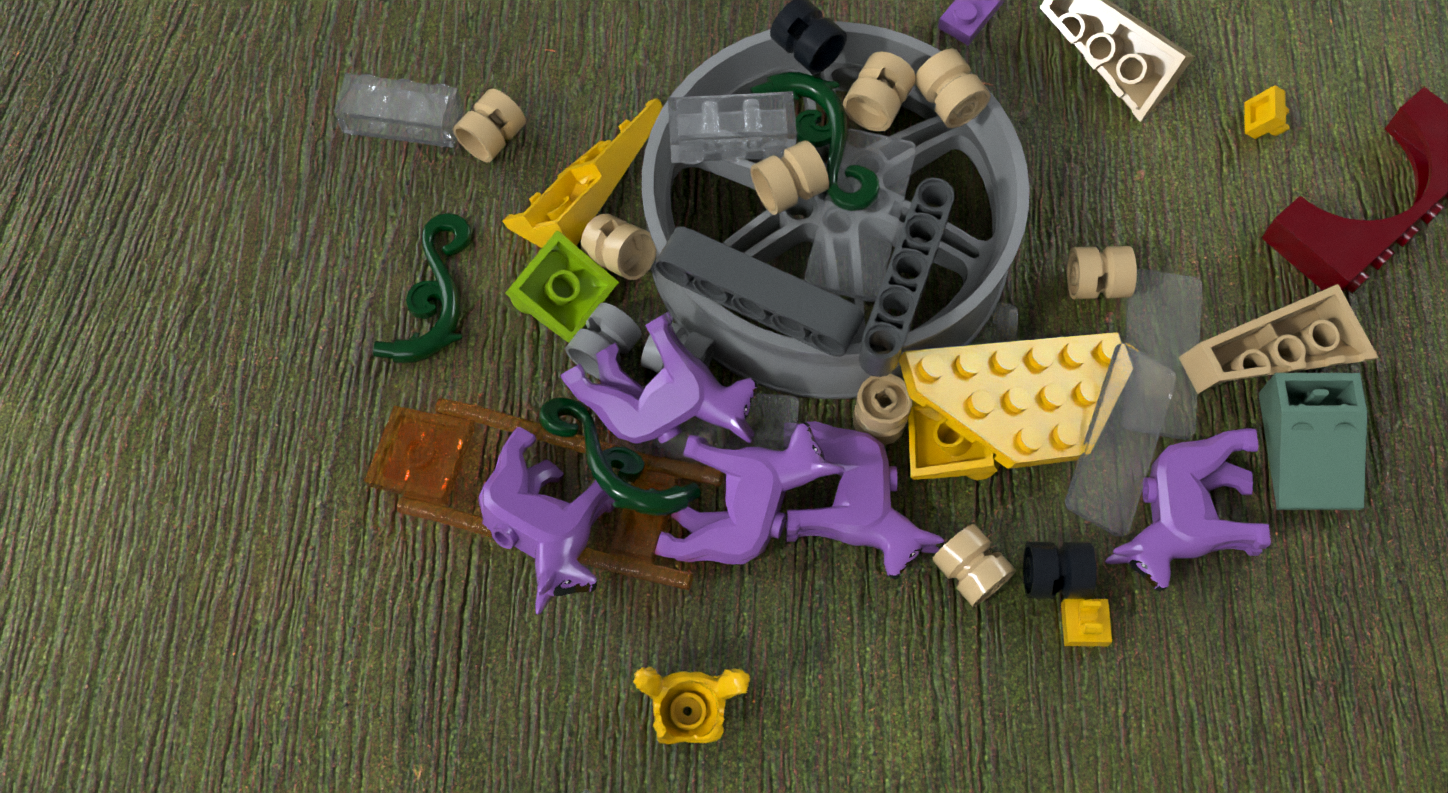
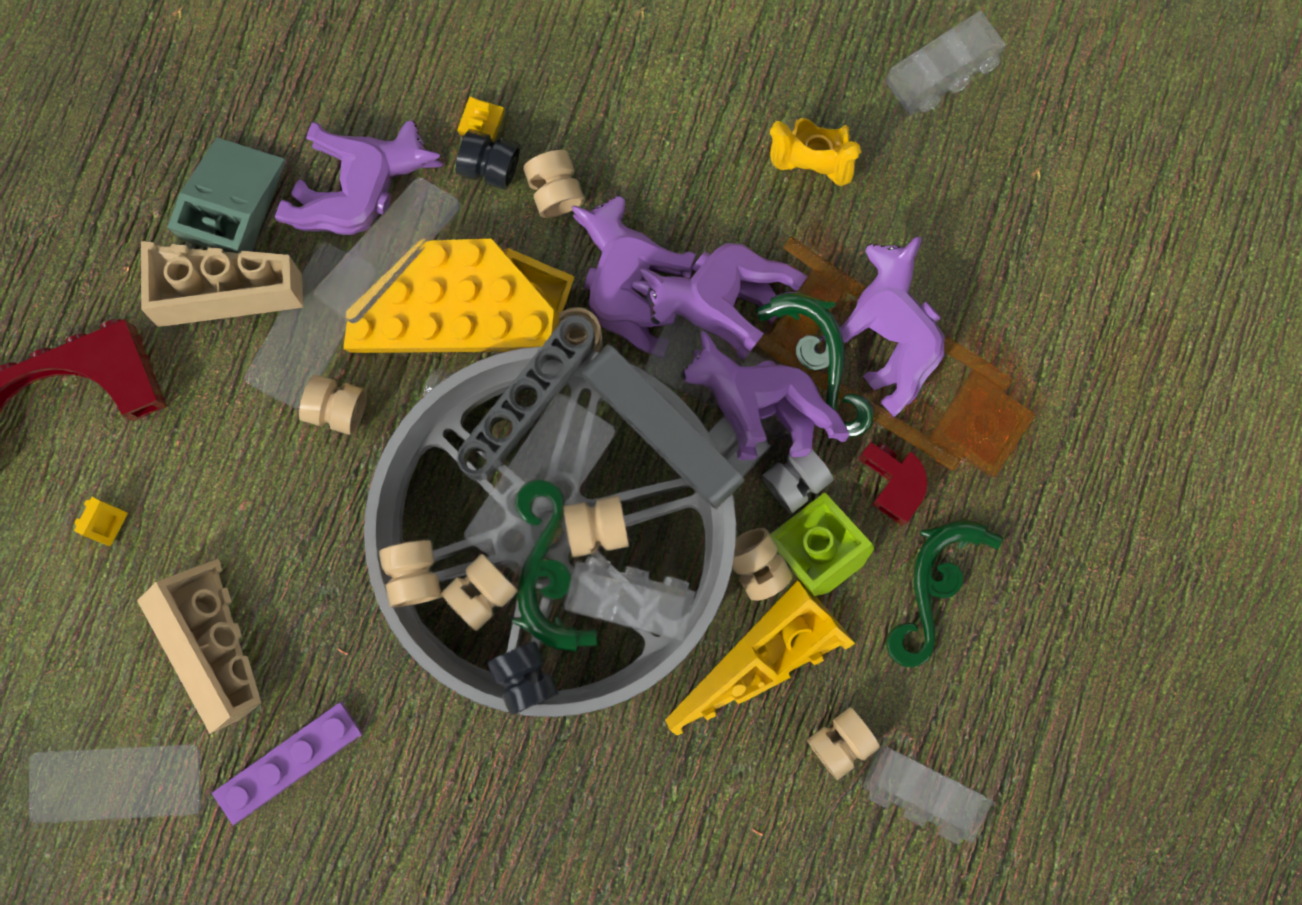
camera: 160 degrees left, 15 degrees up
none -> dark red brick [857,442,927,527]

